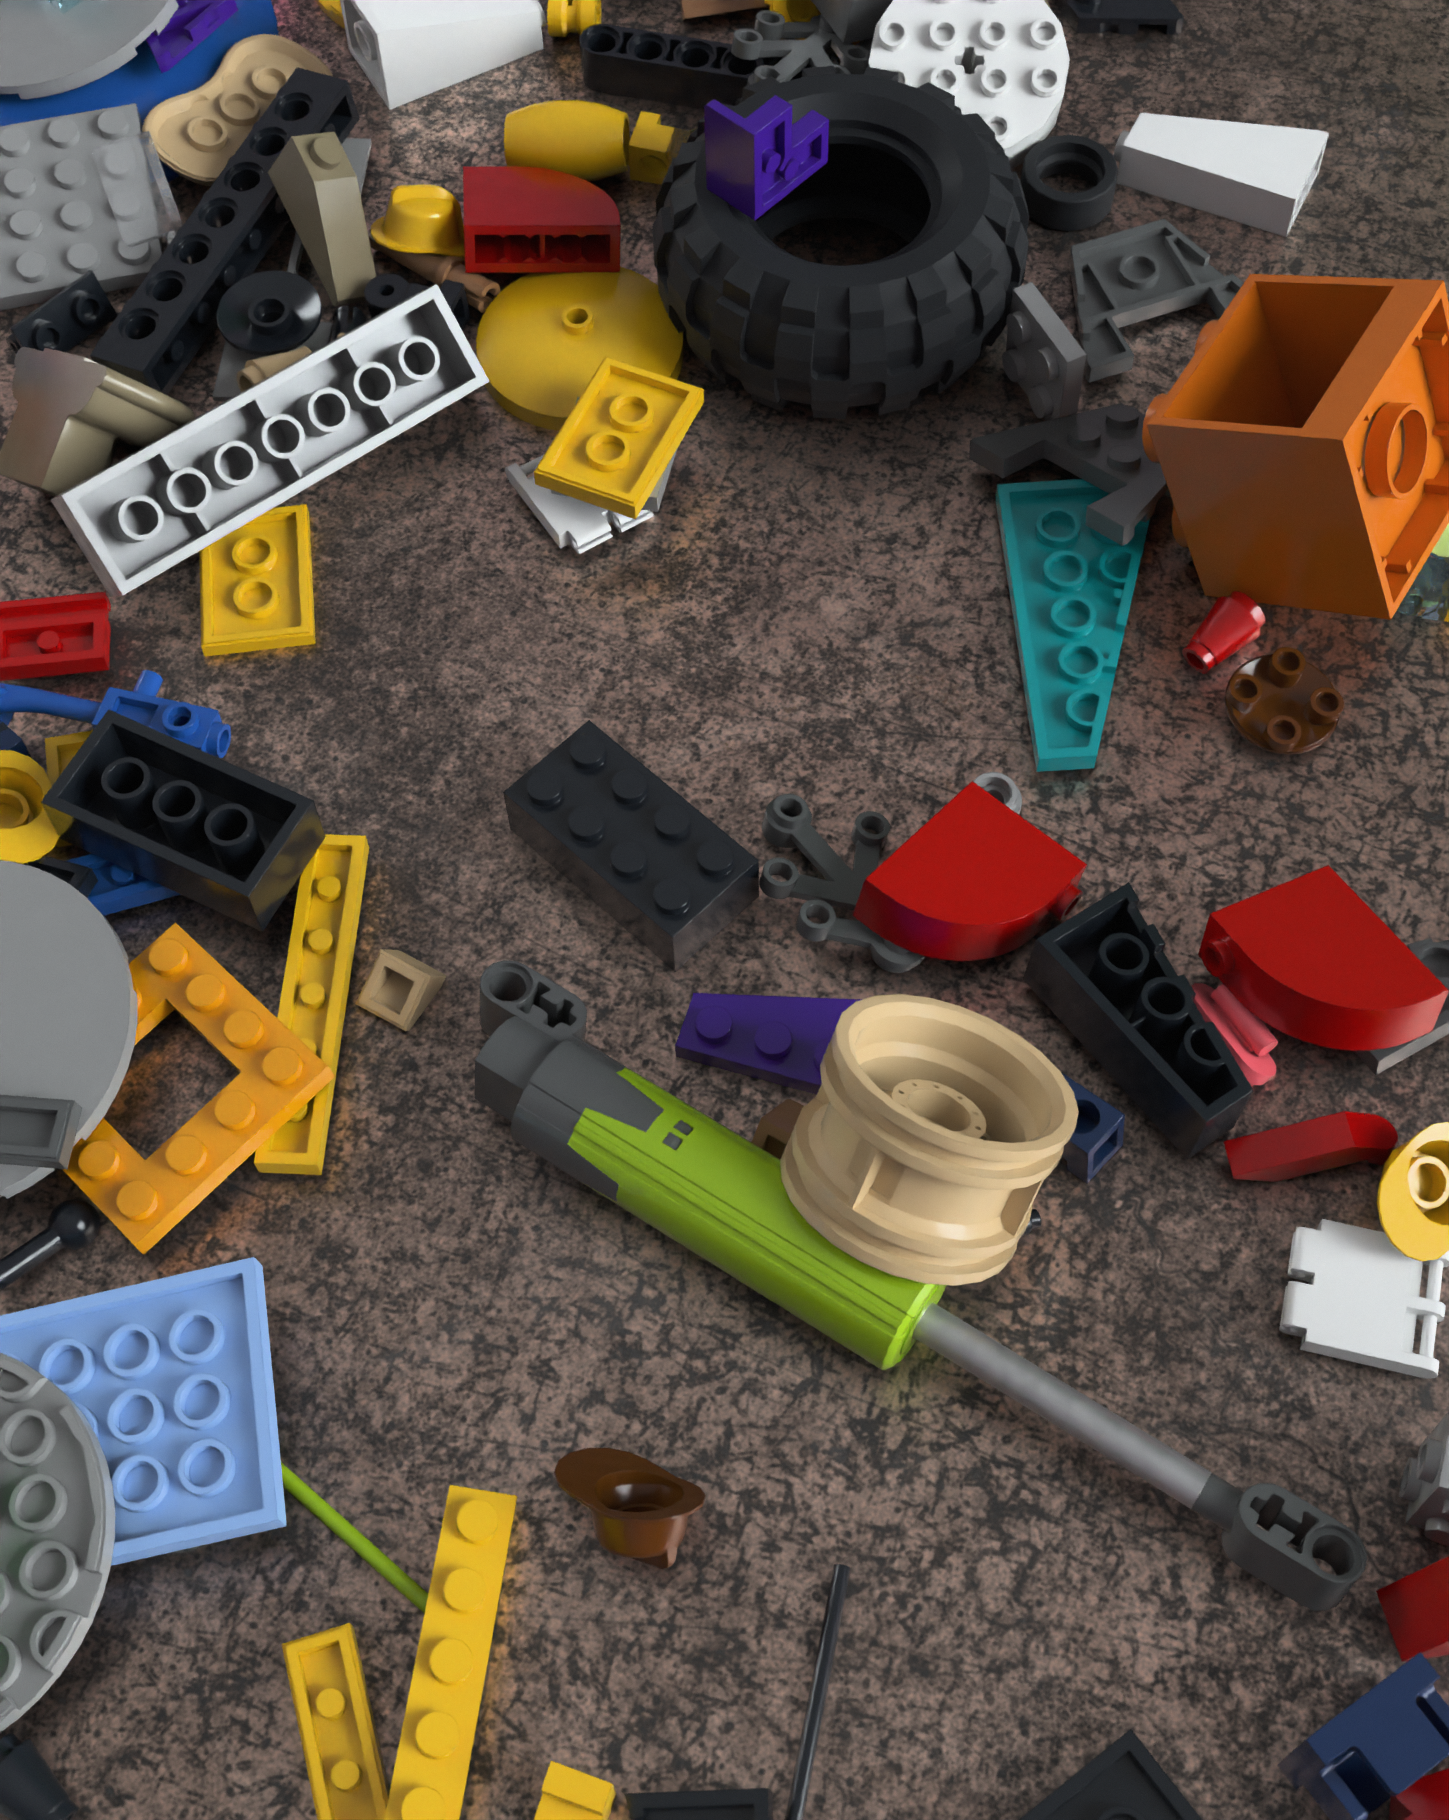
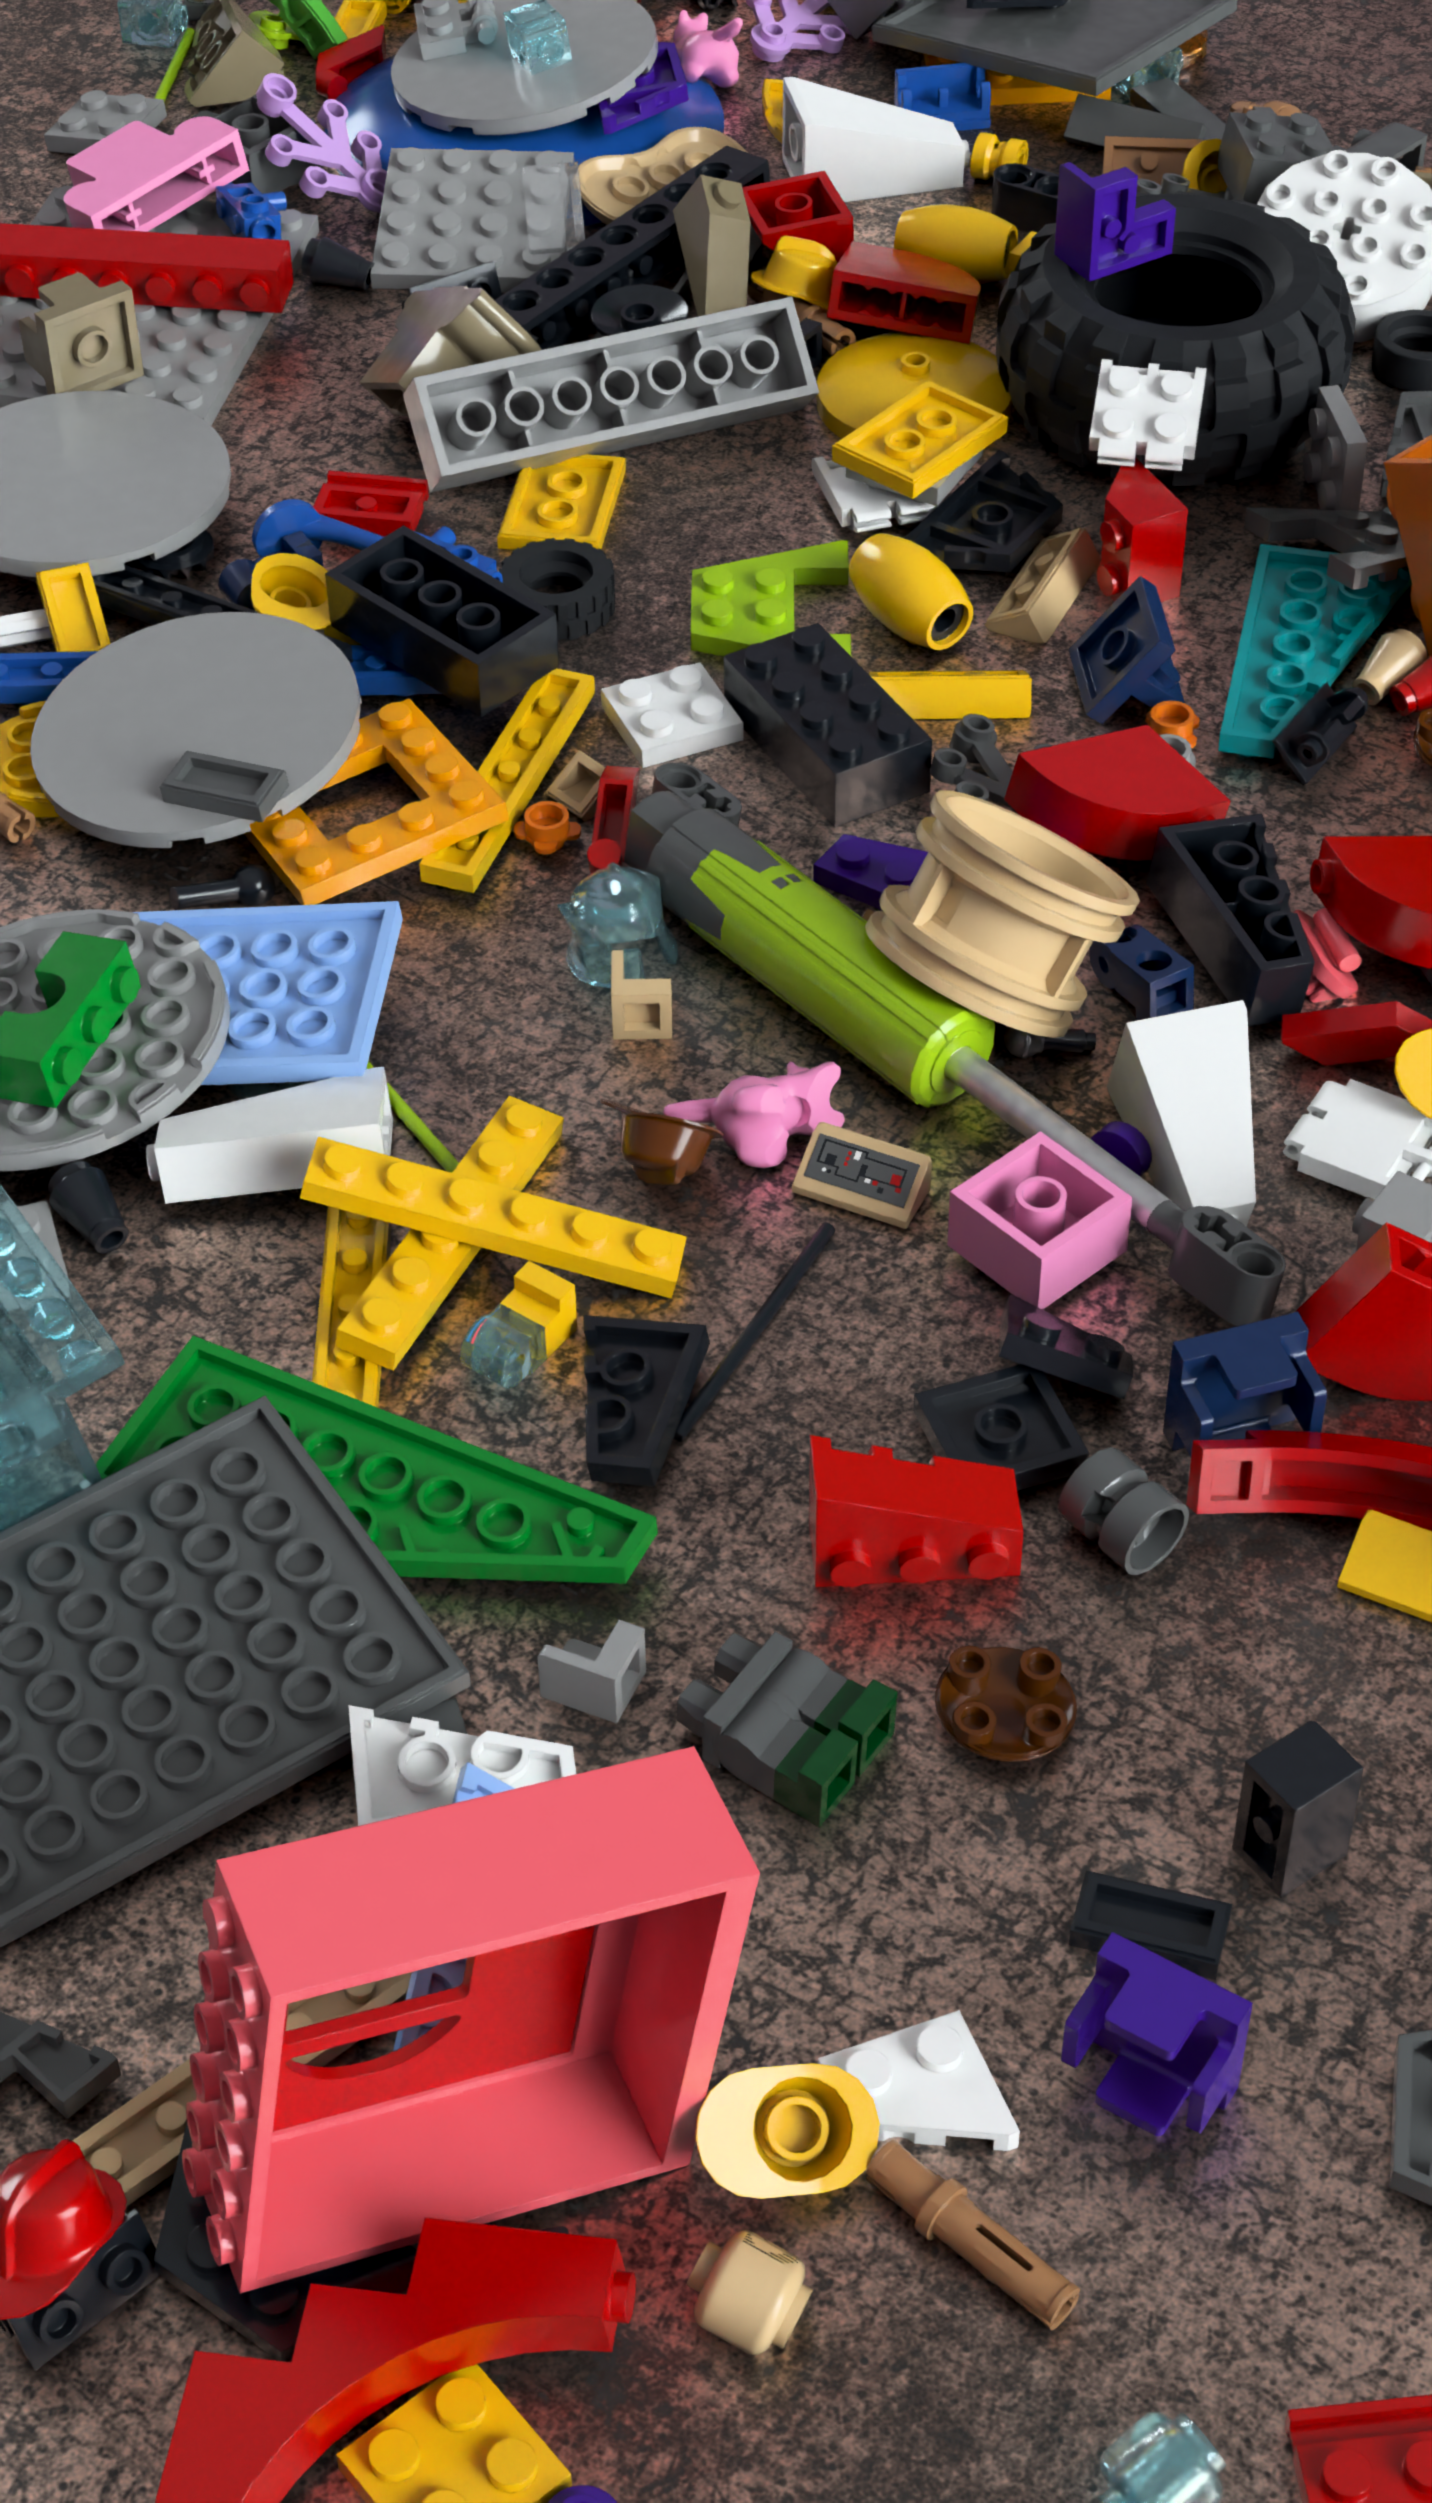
camera: 15 degrees right, 15 degrees down
none -> white slope [146,1067,393,1204]
none -> yellow plate [300,1137,687,1299]
none -> black tyre [499,538,615,641]
none -> orange plate [513,801,581,855]
none -> clear light blue helmet [557,862,678,989]
none -> red piece [587,766,640,880]
none -> white plate [601,662,743,768]
none -> tan panel [611,950,672,1040]
none -> bright pink animal [663,1061,845,1169]
none -> lime wing [691,540,851,657]
none -> red slope [742,171,854,263]
none -> slope [792,1122,932,1229]
none -> yellow piece [849,533,973,650]
none -> yellow slope [869,670,1032,719]
none -> black wing [904,450,1063,572]
none -> bright pink brick [947,1131,1132,1310]
none -> tan slope [985,528,1100,644]
none -> black wing [999,1294,1133,1399]
none -> dark blue bracket [1068,576,1185,724]
none -> white plate [1089,359,1207,471]
none -> dark purple tile [1091,1121,1152,1177]
none -> red slope [1097,458,1188,603]
none -> white slope [1107,1000,1256,1226]
none -> orange plate [1145,700,1200,748]
none -> black hinge [1272,682,1368,785]
none -> tan cone [1352,629,1427,705]

